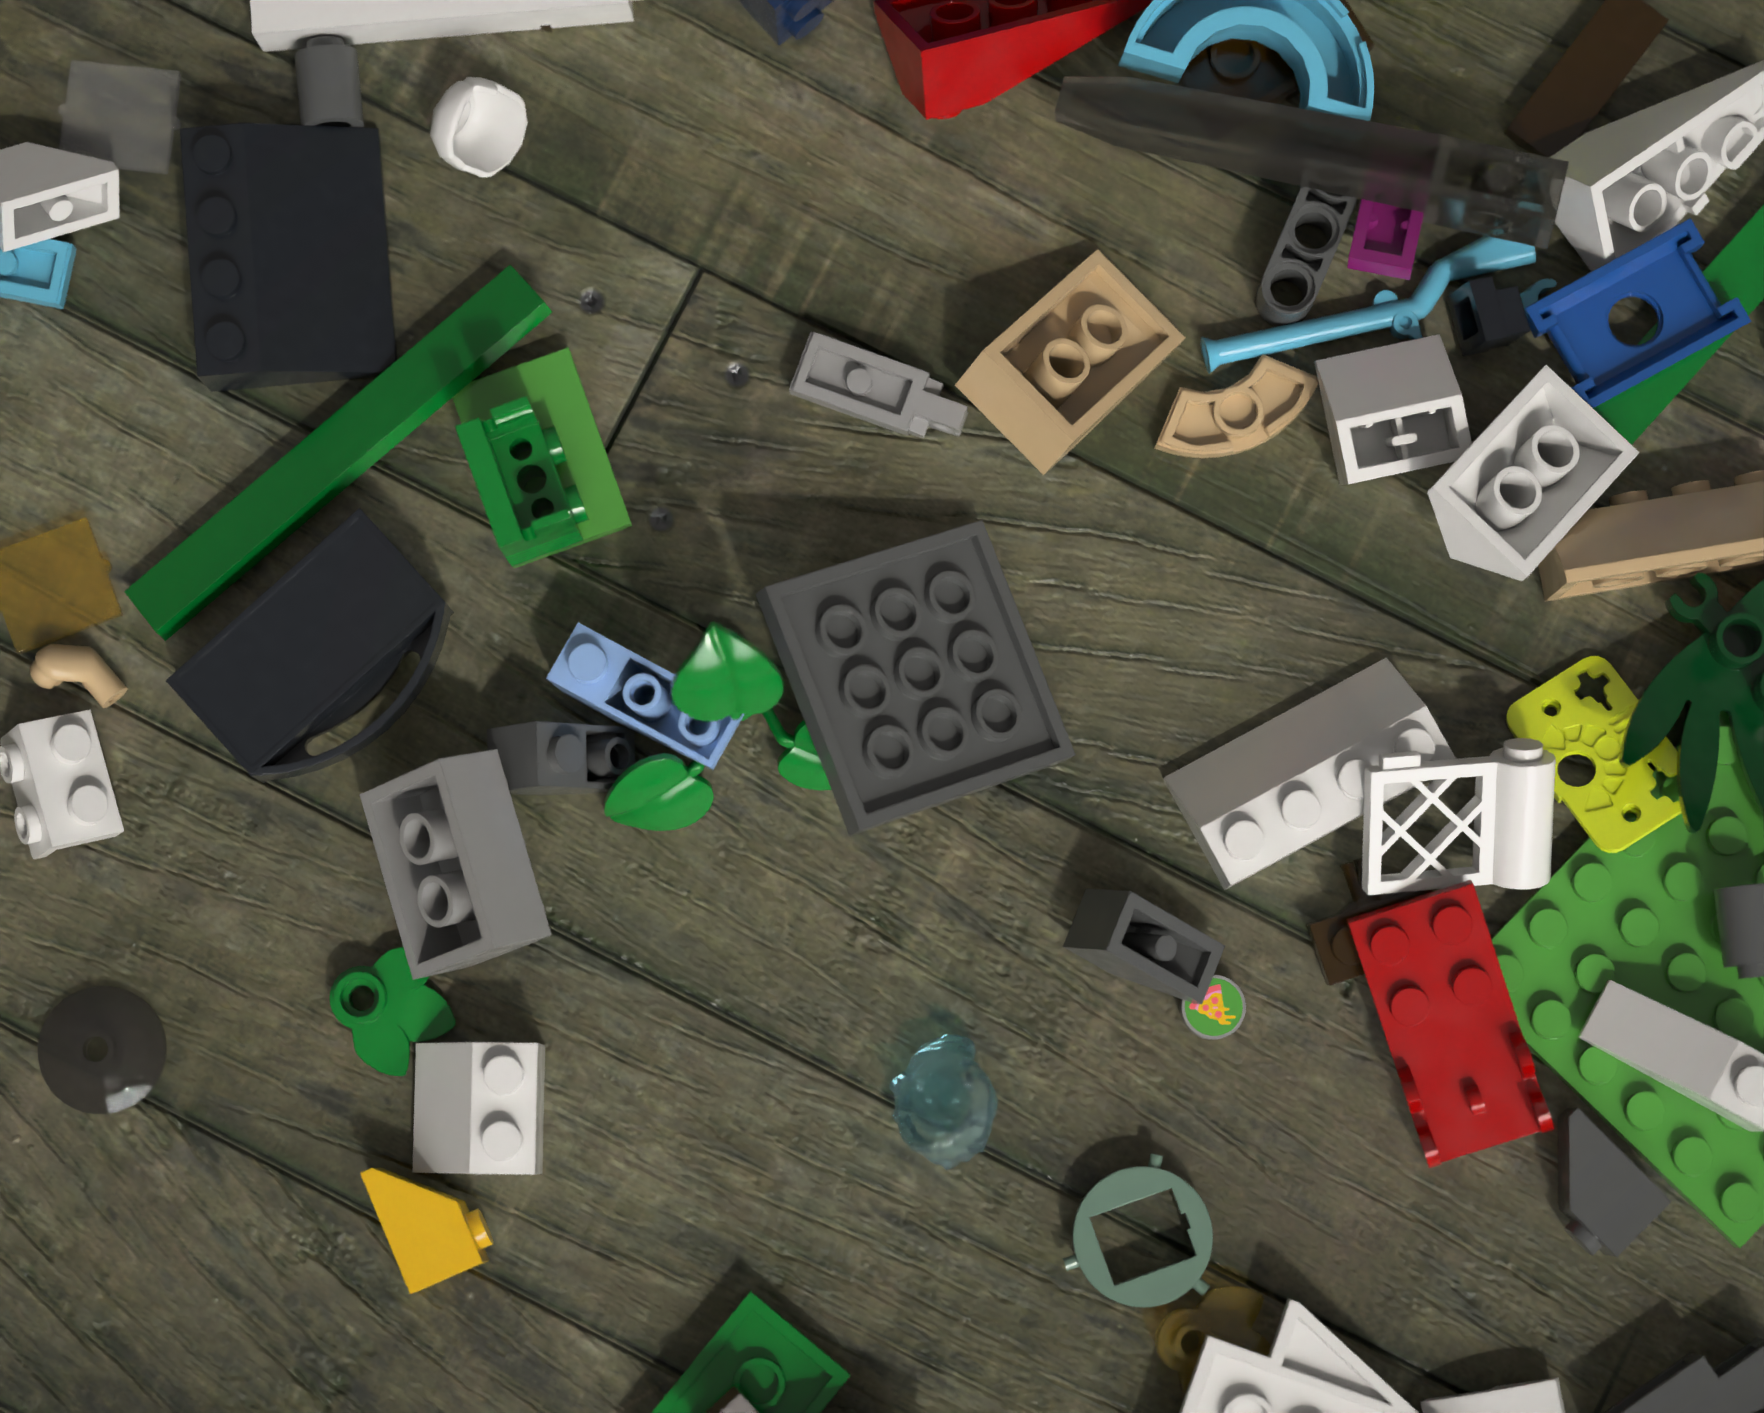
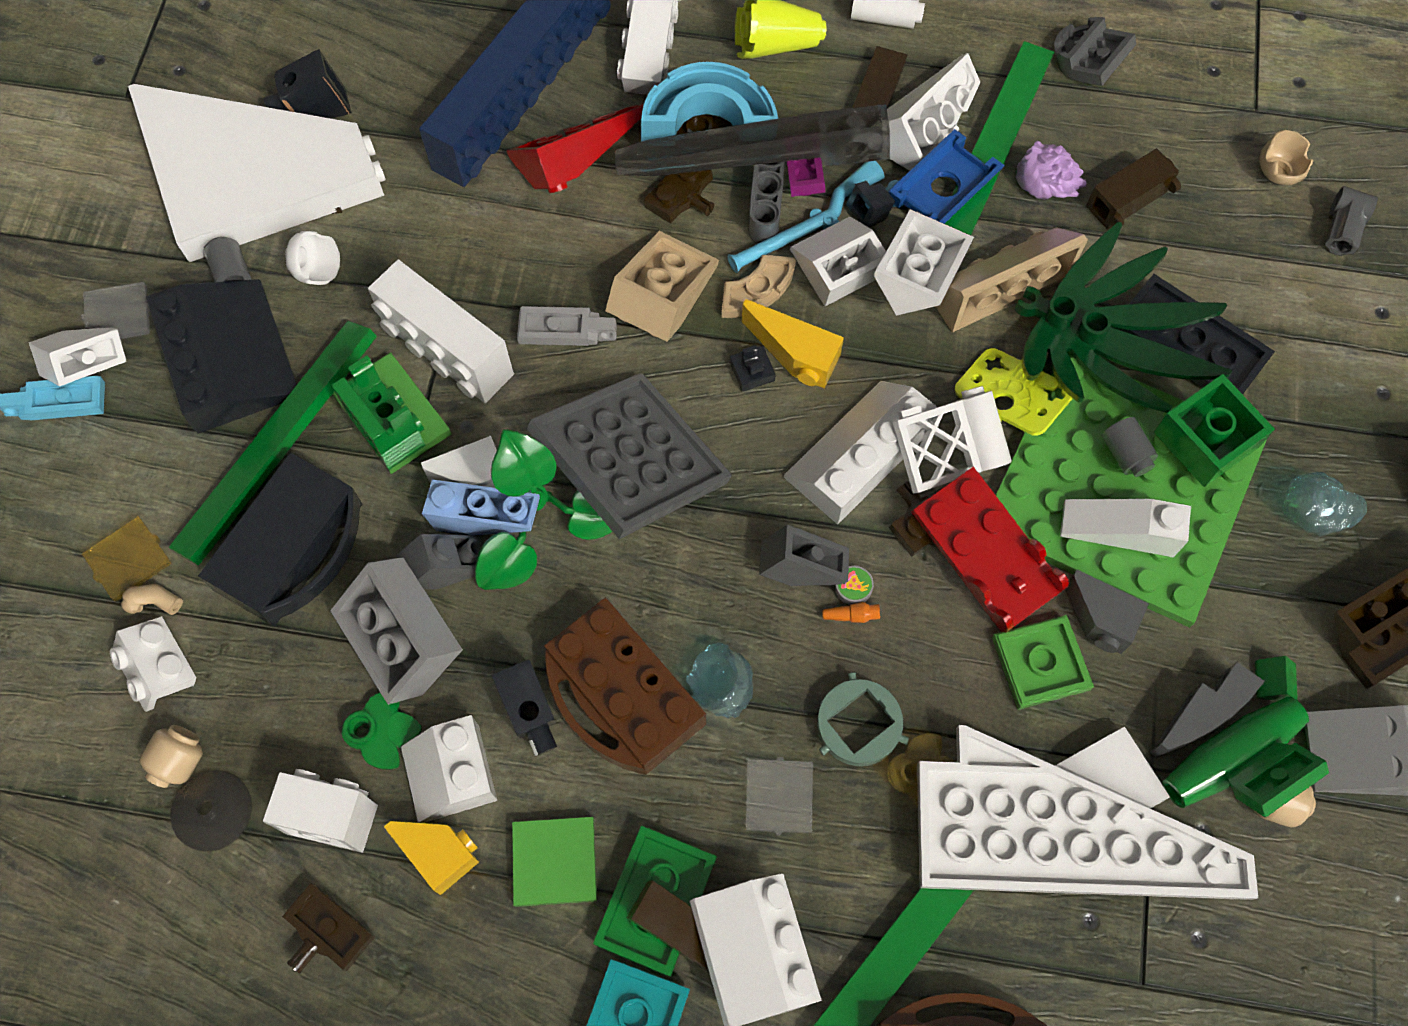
camera: 20 degrees left, 15 degrees down
none -> tan head [140,725,203,788]
none -> white brick [263,769,378,853]
none -> dark brown plate [282,883,375,974]
none -> white brick [368,259,514,404]
none -> white slope [421,436,497,488]
none -> black torso [492,659,557,757]
none -> bright green tile [512,817,597,907]
none -> reddish brown piece [544,597,706,775]
none -> dark brown plate [644,156,715,224]
none -> black tile [730,345,776,392]
none -> yellow slope [742,299,844,389]
none -> clear piece [745,757,813,836]
none -> orange piece [822,602,880,623]
none -> bright green tile [992,615,1094,710]

